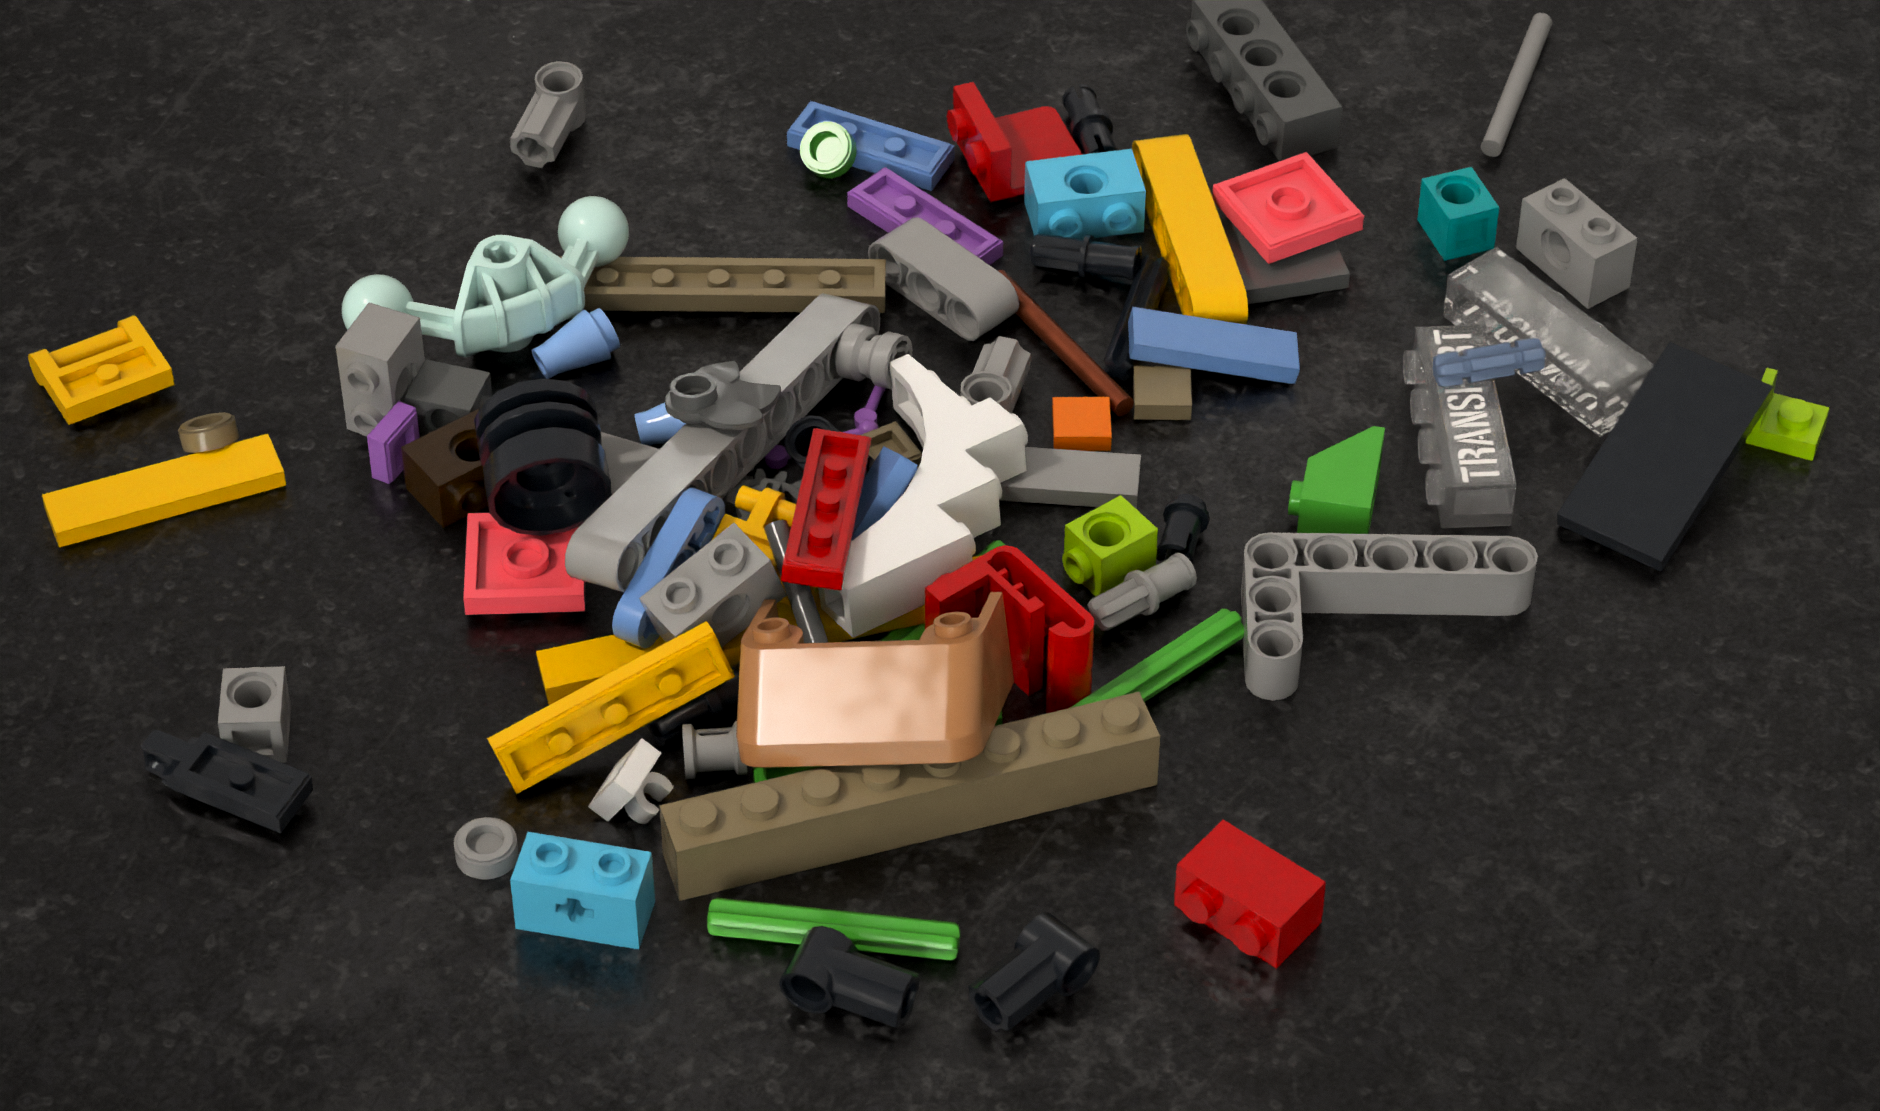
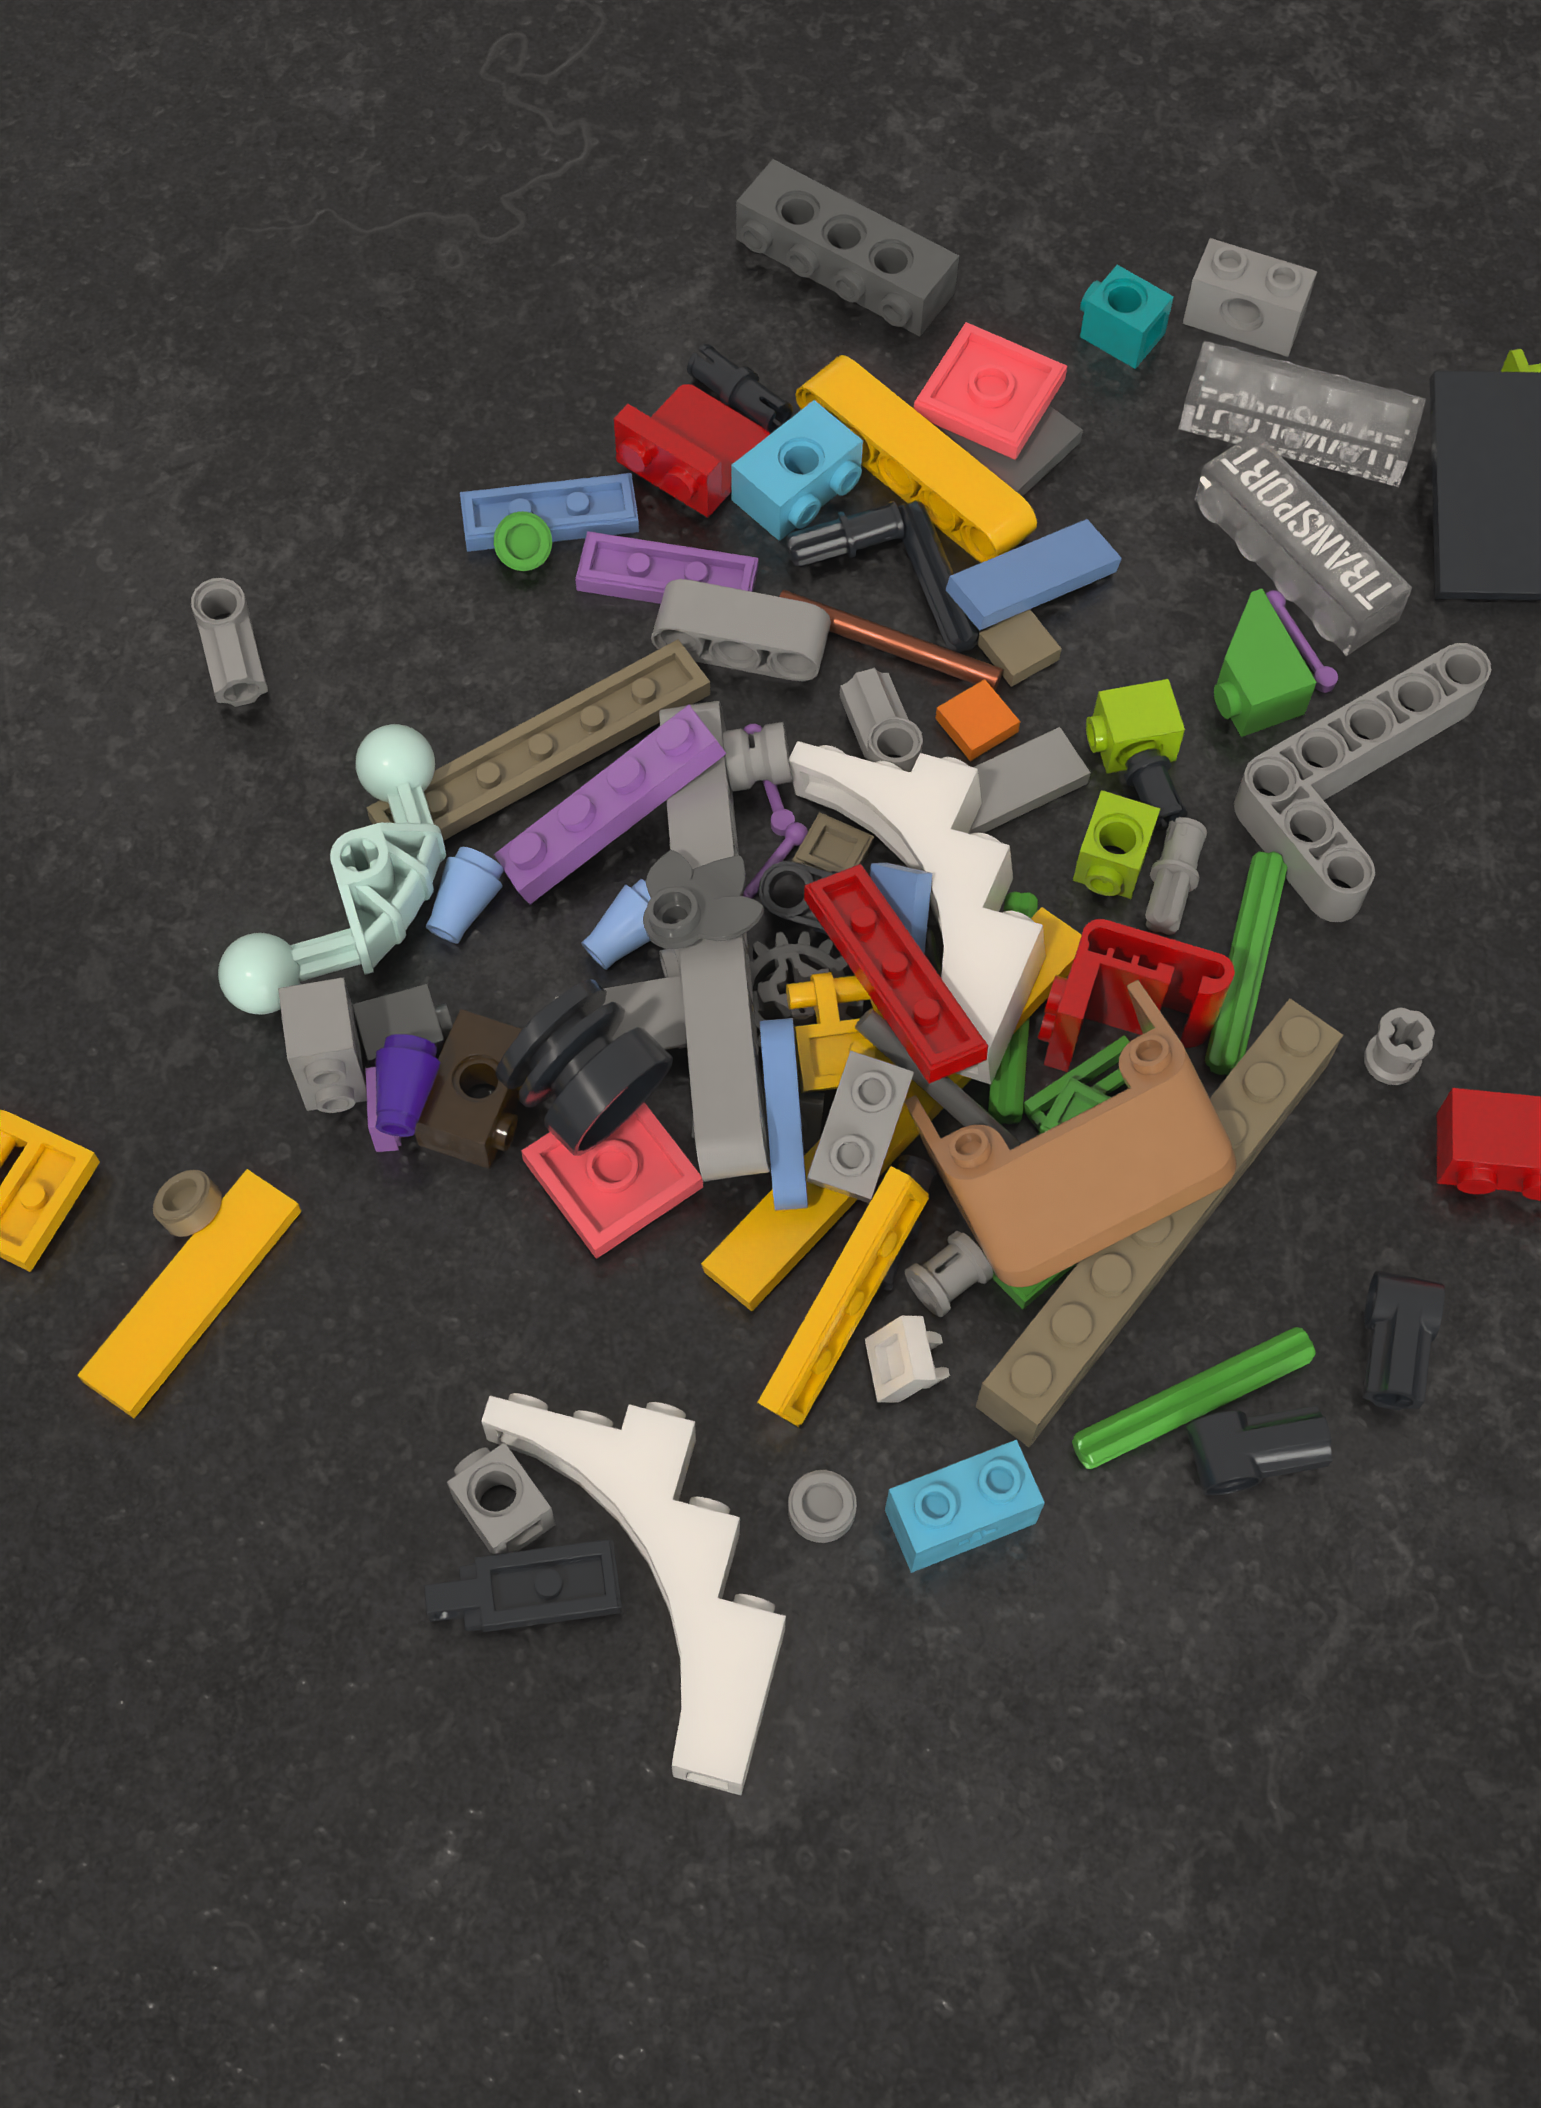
camera: 35 degrees left, 20 degrees up
sand blue axle [1432,337,1546,388] -> none
light grey bar [1481,13,1552,157] -> none
none -> dark purple cone [375,1034,441,1137]
none -> white arch [481,1393,786,1795]
none -> medium lavender plate [494,705,727,904]
none -> lime brick [1086,679,1185,773]
none -> medium lavender hinge [1266,590,1338,693]
none -> light grey bush [1364,1008,1435,1085]

